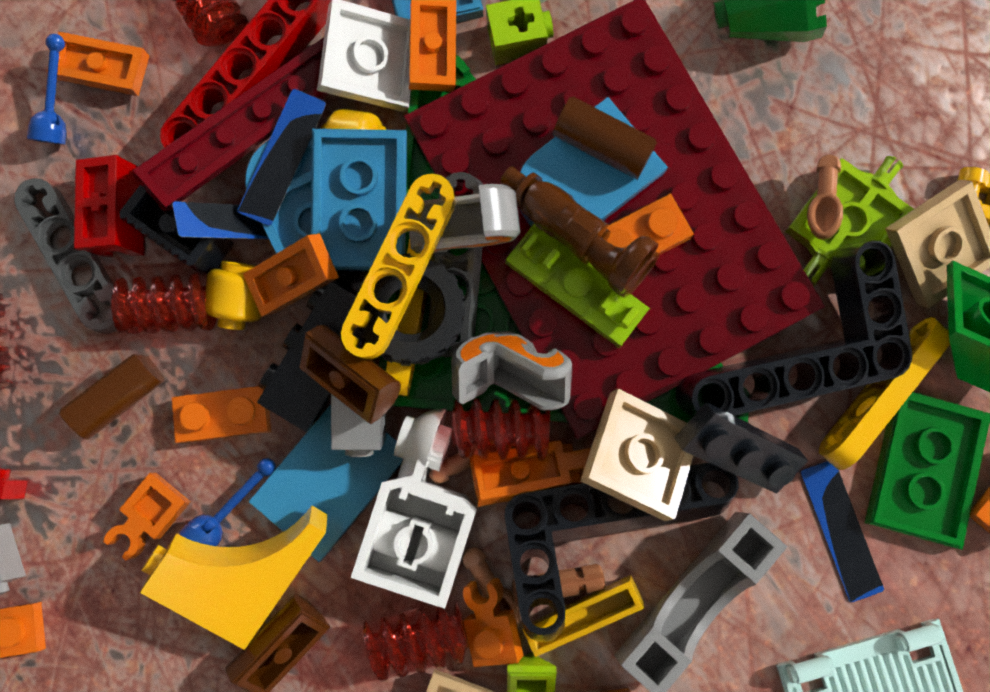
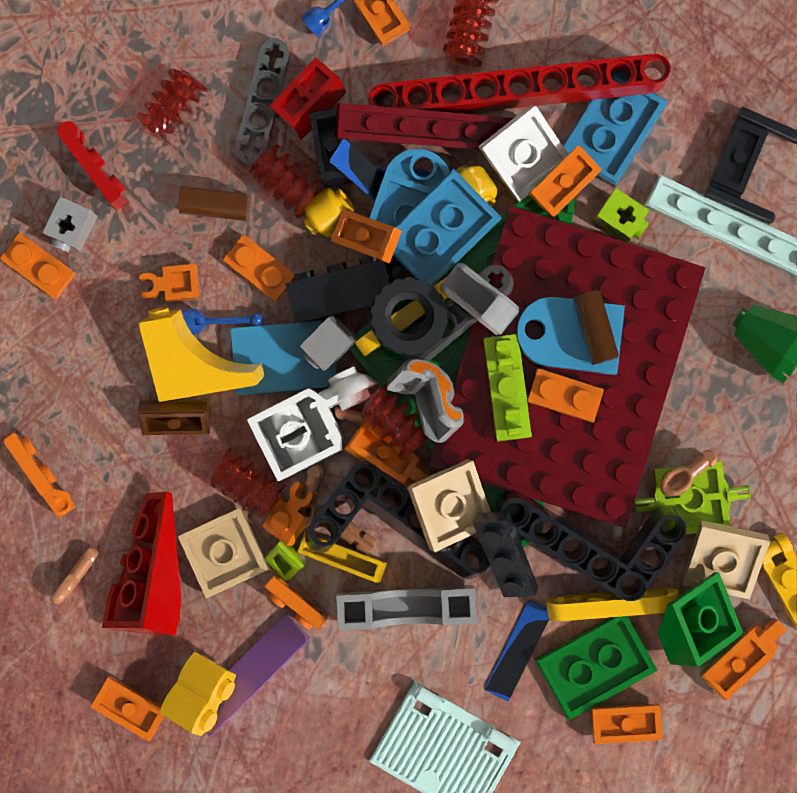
camera: 40 degrees right, 5 degrees up
black sticker [238,89,326,226] -> none
reddish brown brick [300,325,401,424] -> none
yellow beam [341,173,456,360] -> none
reddish brown piece [501,166,660,298] -> none

